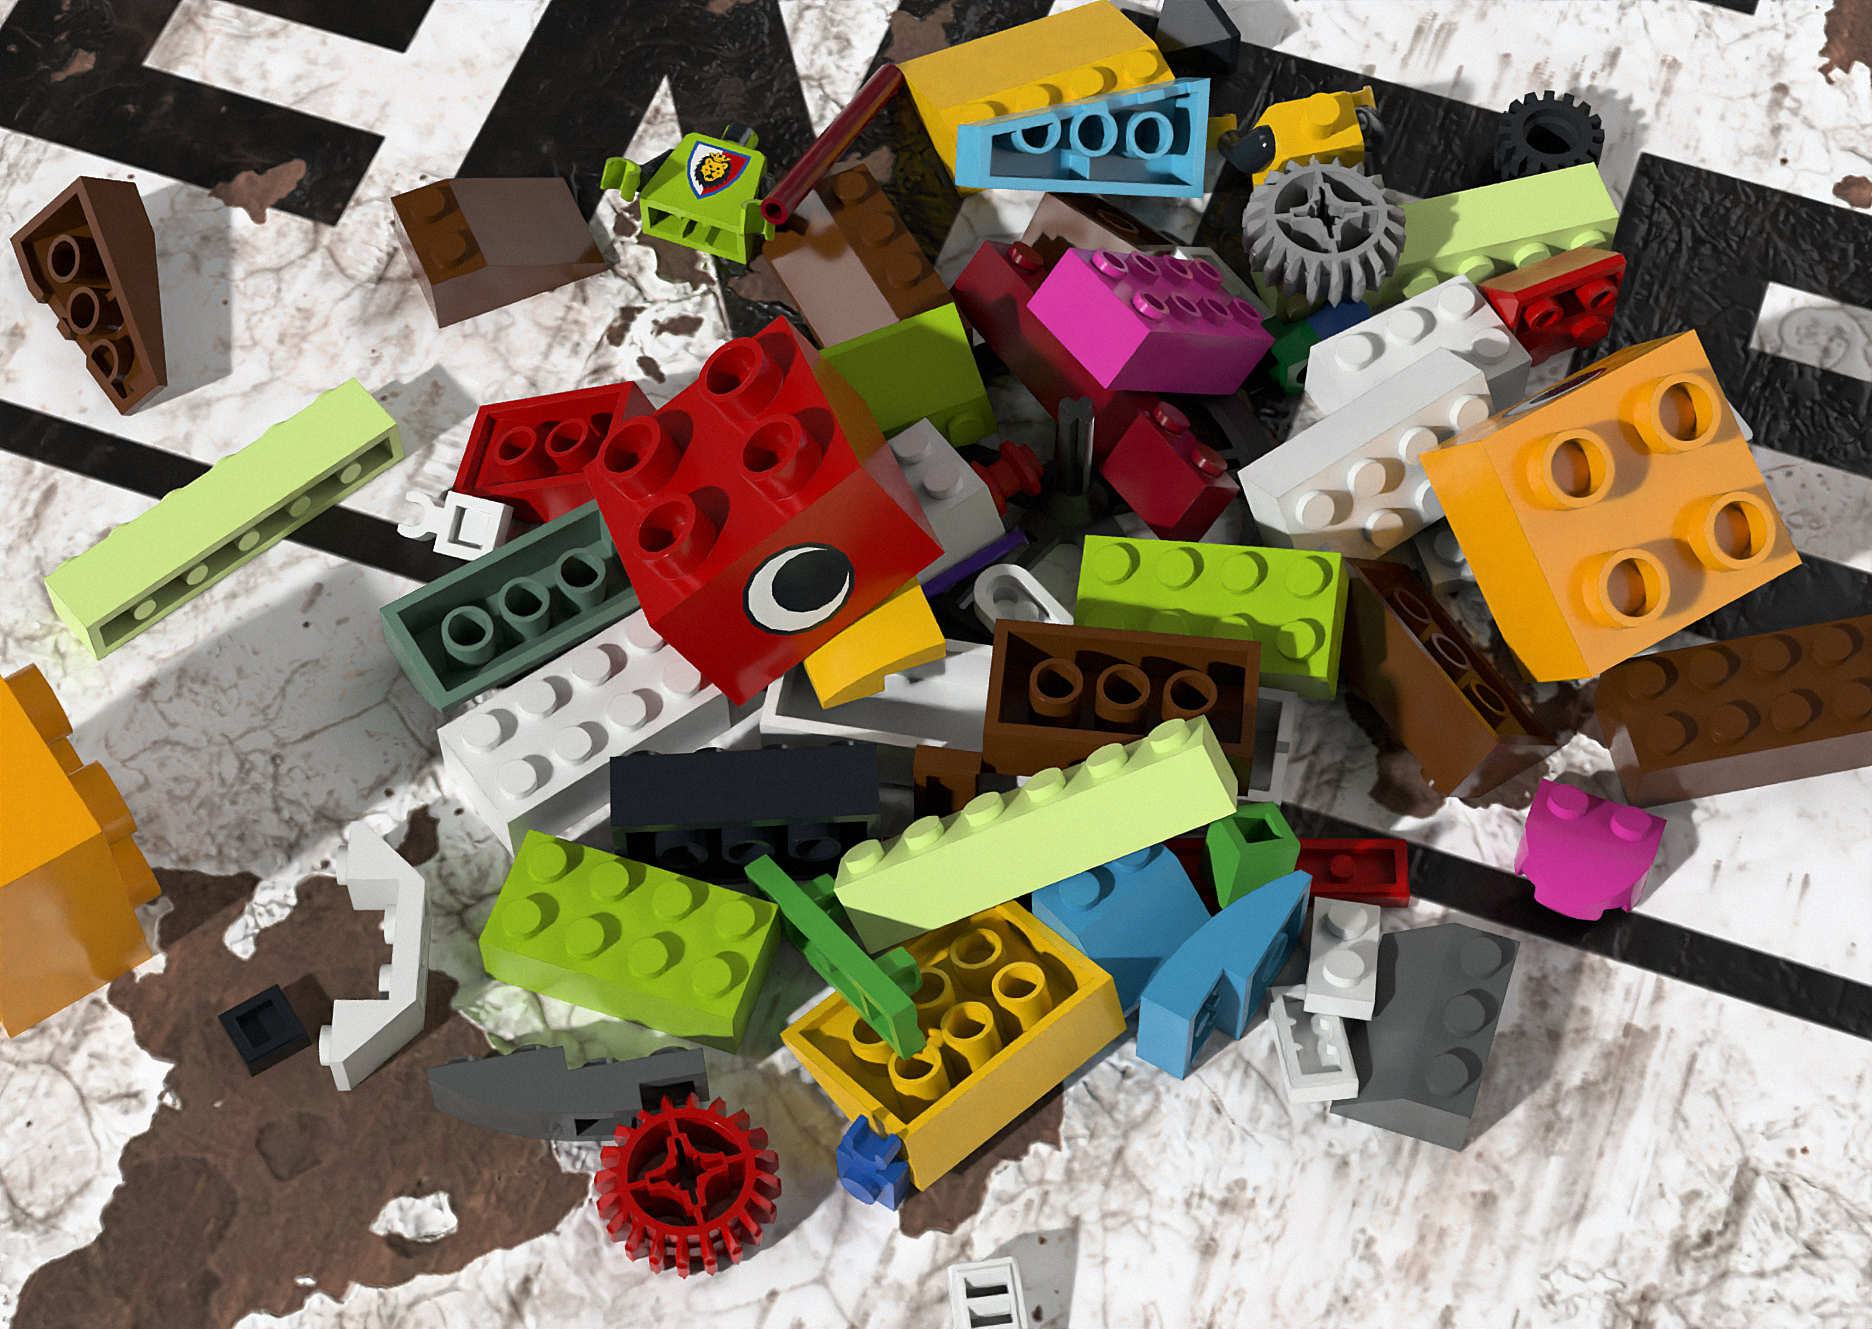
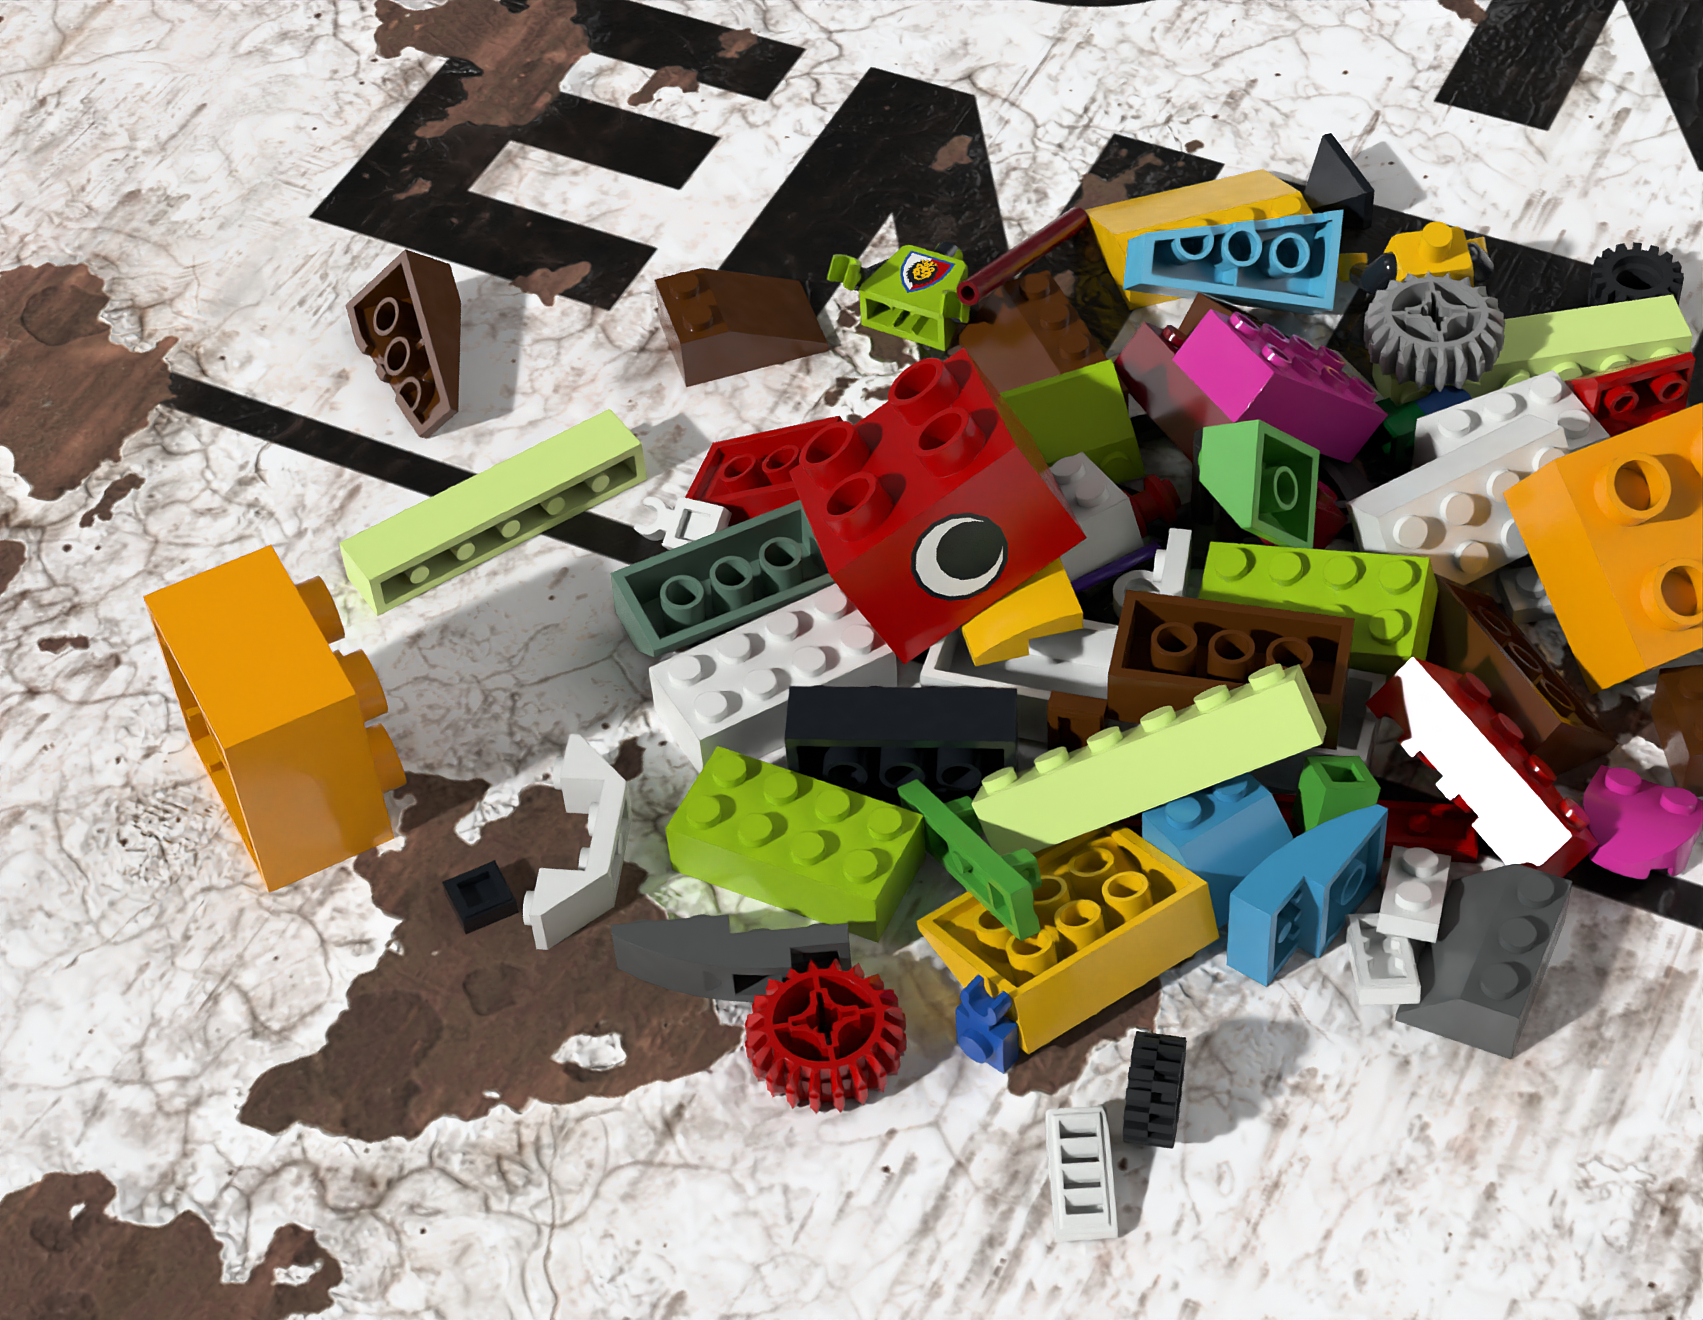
camera: 10 degrees right, 10 degrees down
none -> black tyre [1123,1031,1187,1149]
none -> white plate [1149,528,1192,597]
none -> bright green slope [1198,419,1320,549]
none -> wedge [1365,657,1599,878]

